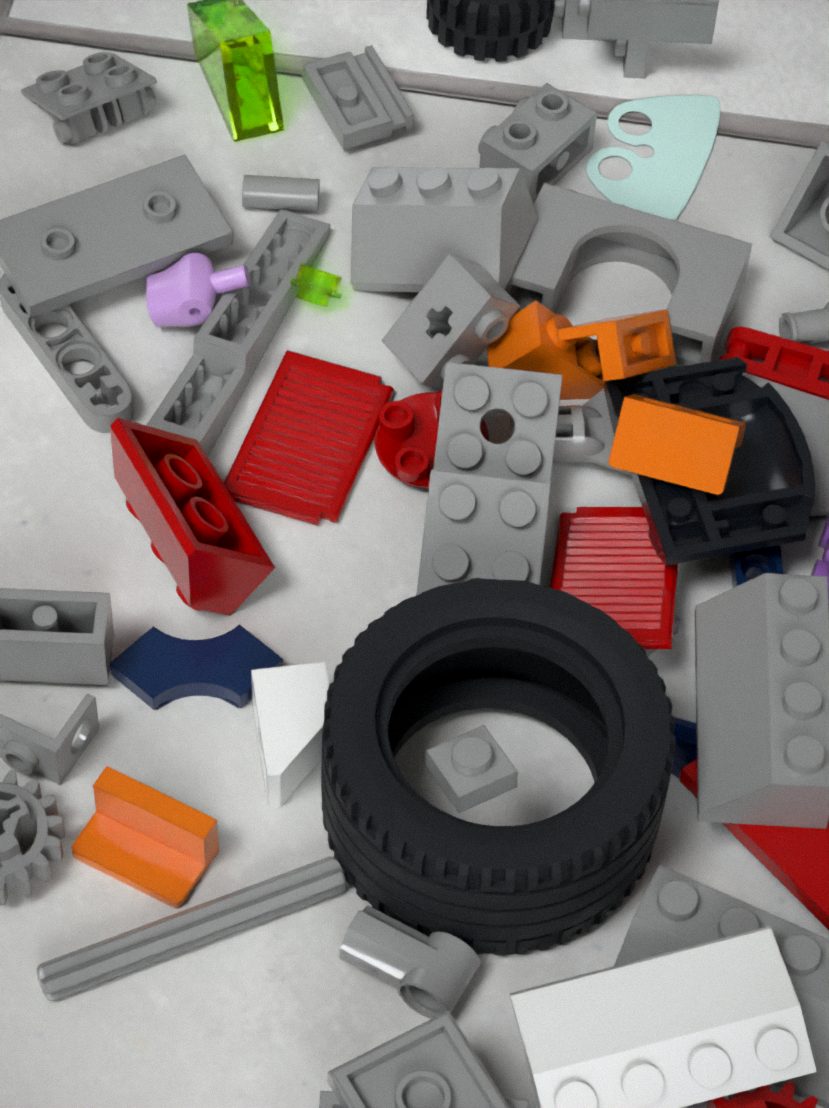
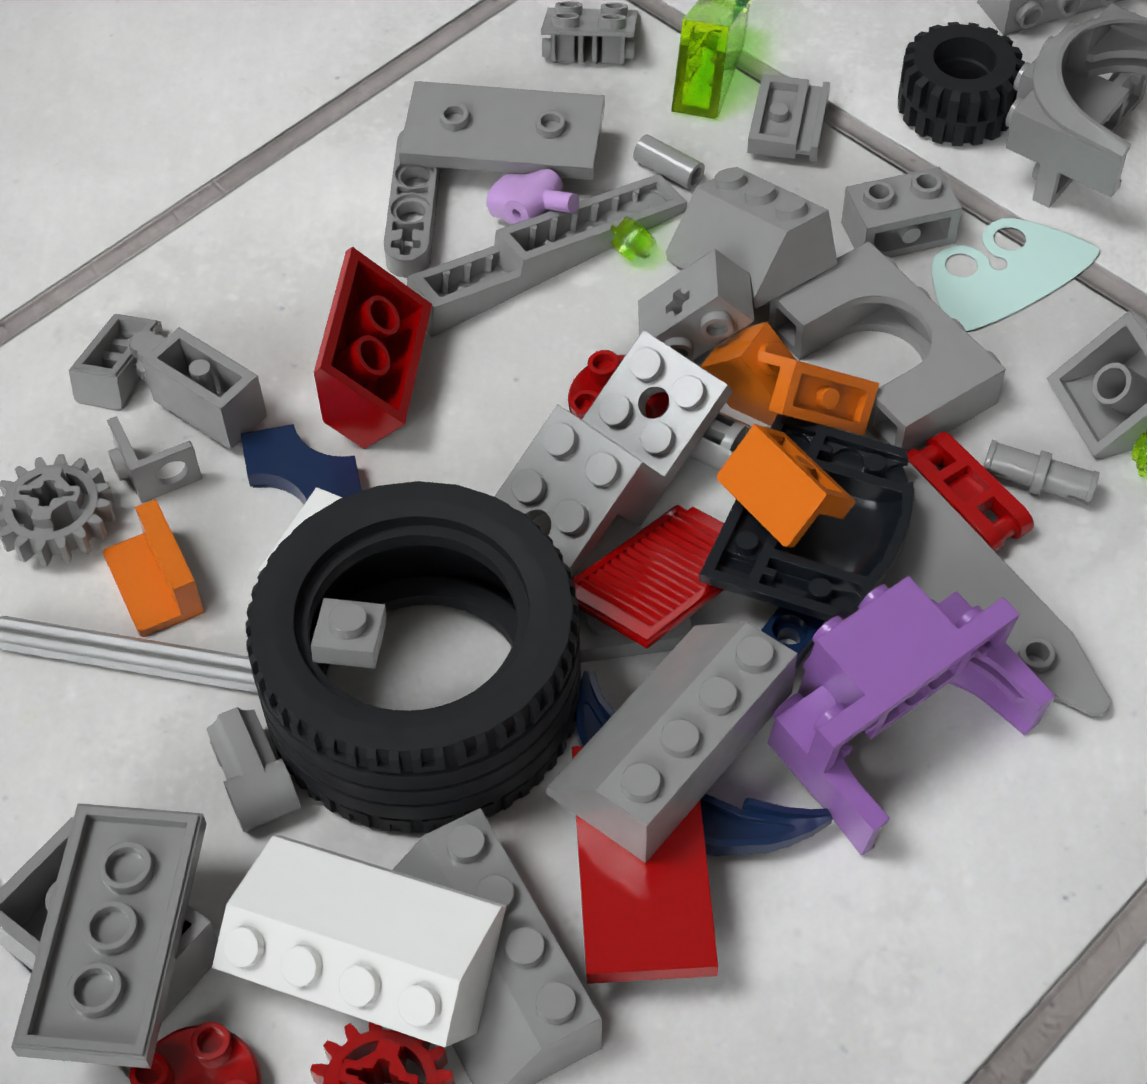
camera: 40 degrees right, 0 degrees up
red window [224,350,394,526] -> none

